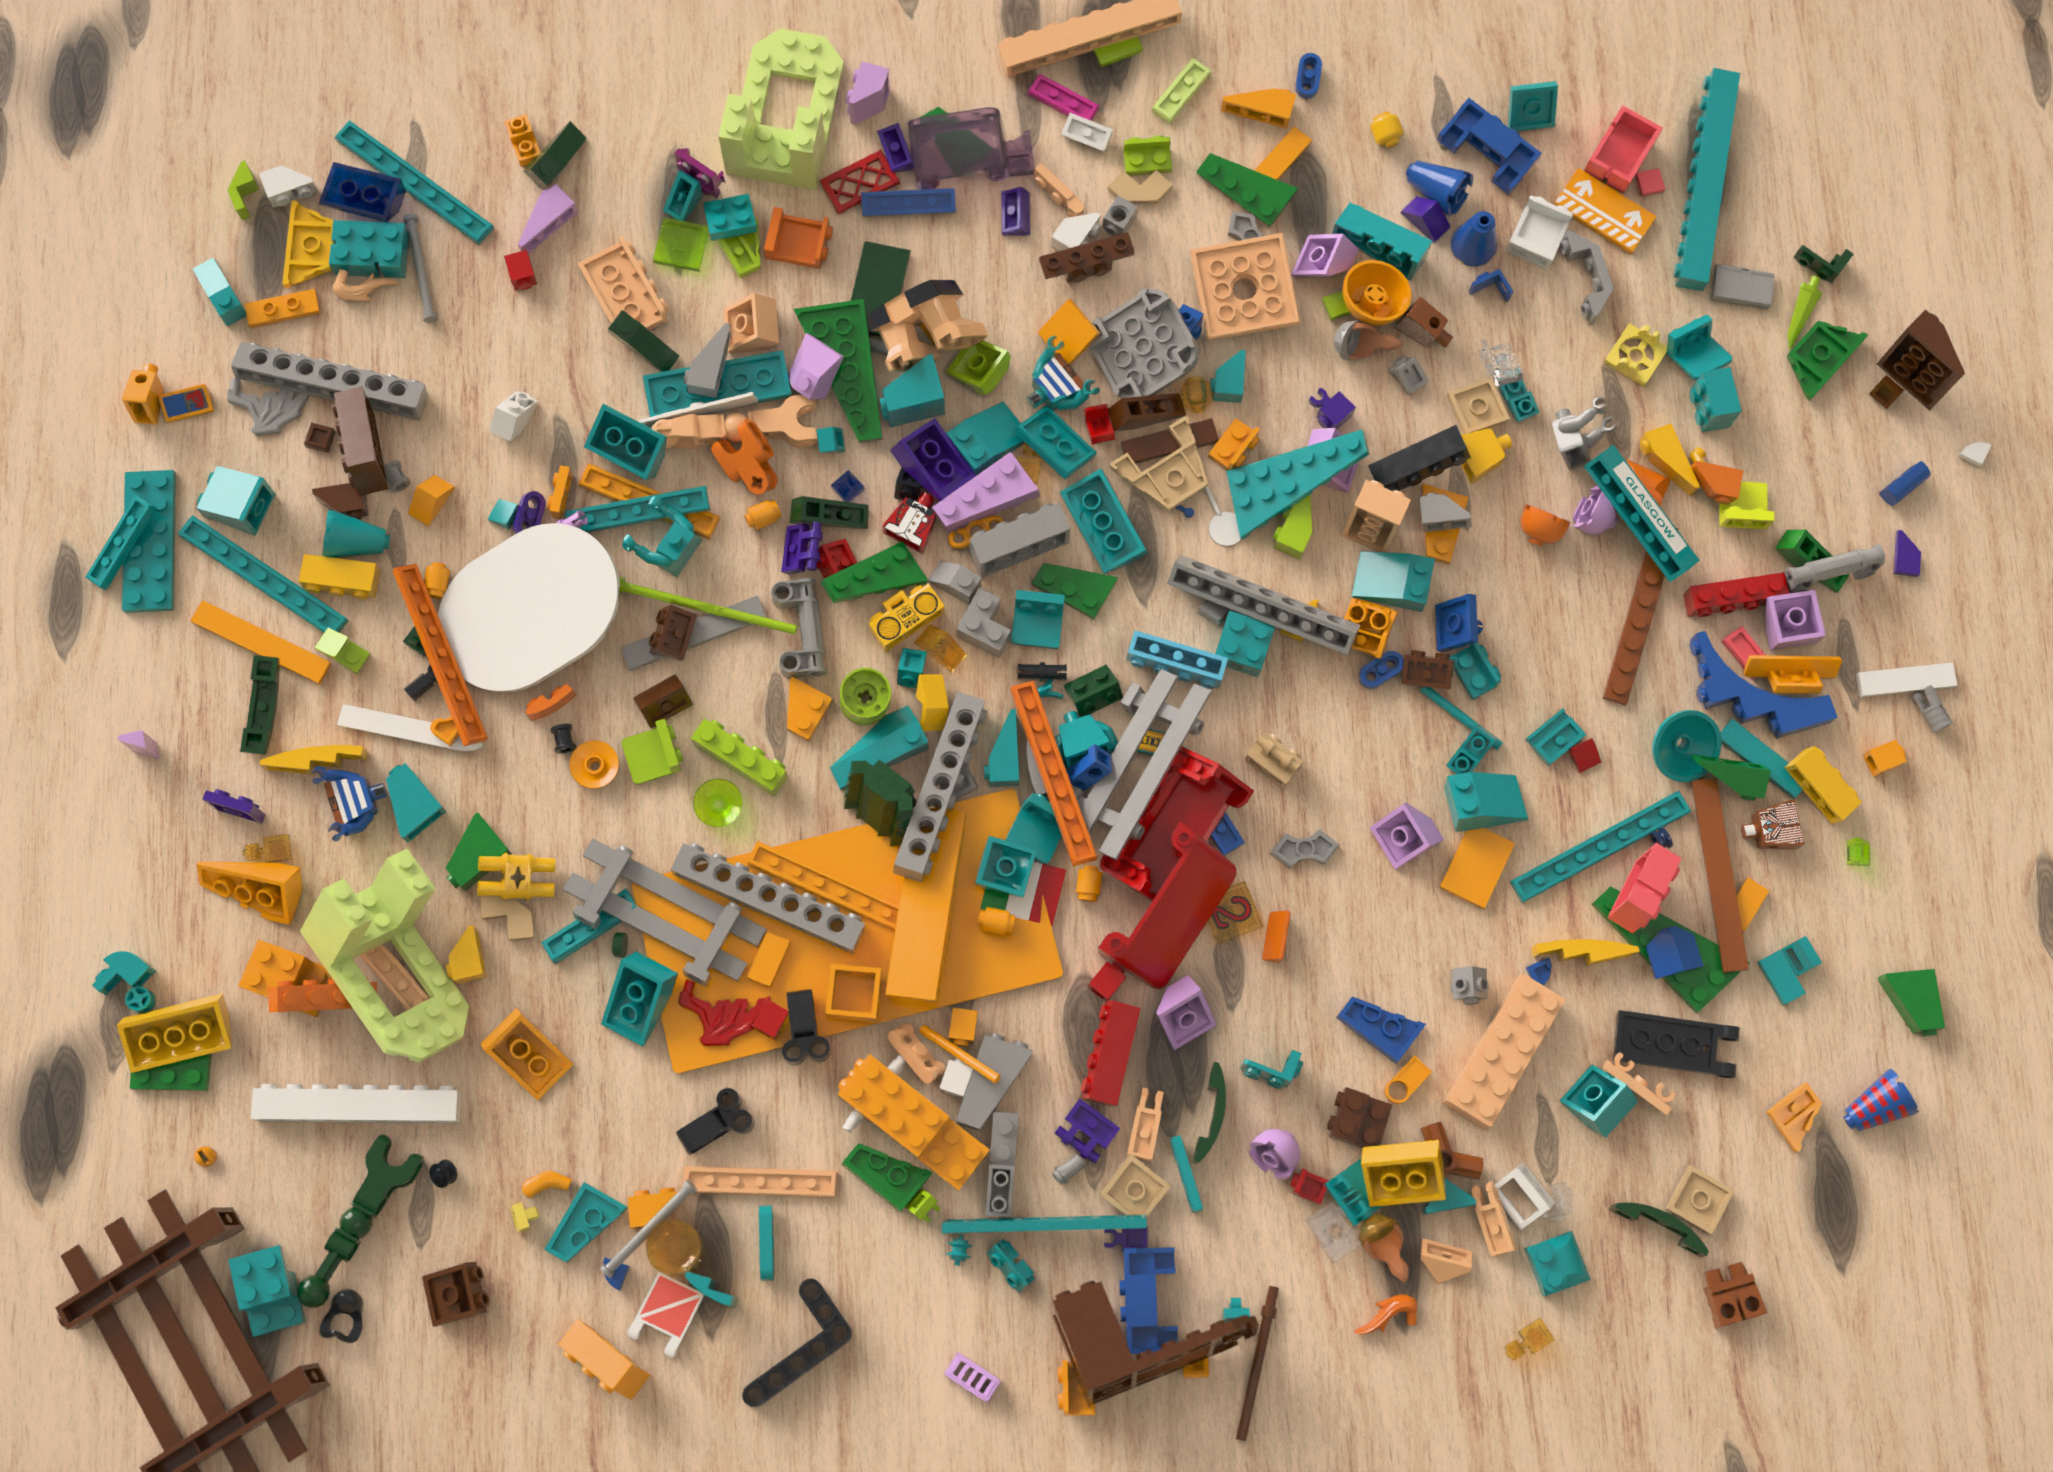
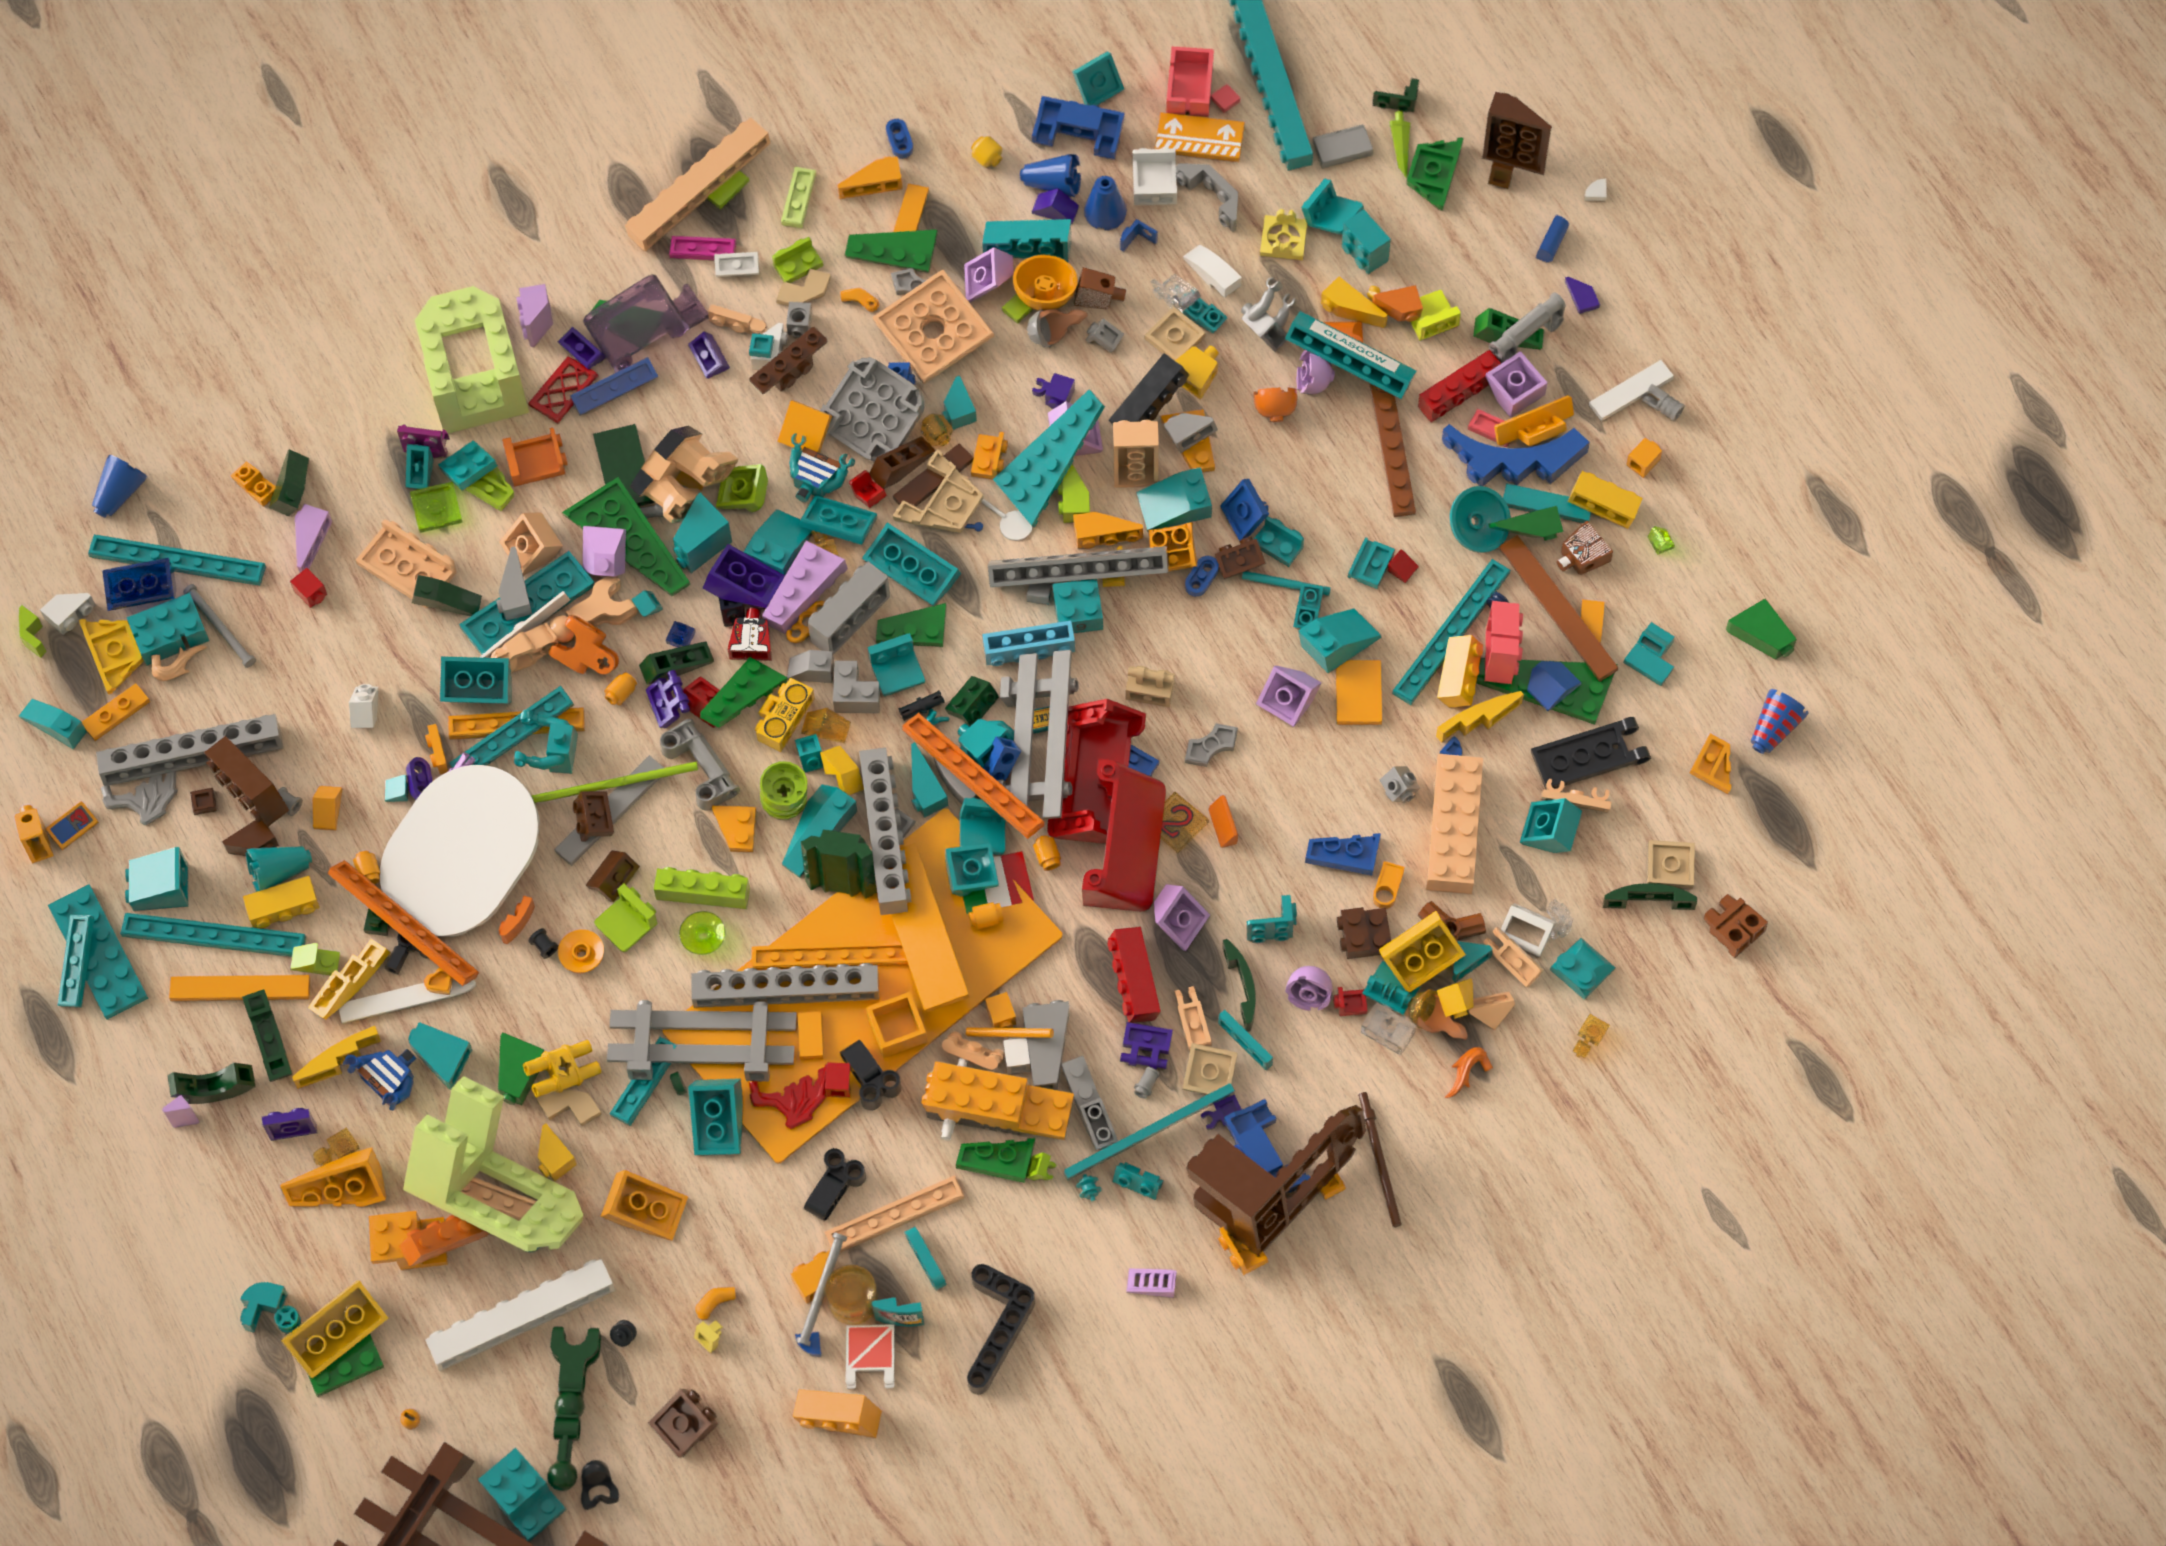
camera: 20 degrees left, 10 degrees down
teal wing [544,1182,628,1263] -> none
red brick [1088,961,1127,1001] -> none
none -> blue cone [92,455,147,518]
none -> dark green arch [167,1062,256,1104]
none -> yellow slope [308,939,391,1020]
none -> teal tile [749,333,774,358]
none -> light orange arm [840,288,879,312]
none -> light orange slope [1073,512,1143,549]
none -> white slope [1183,245,1241,298]
none -> yellow brick [1437,635,1483,708]
none -> yellow slope [1437,978,1474,1019]

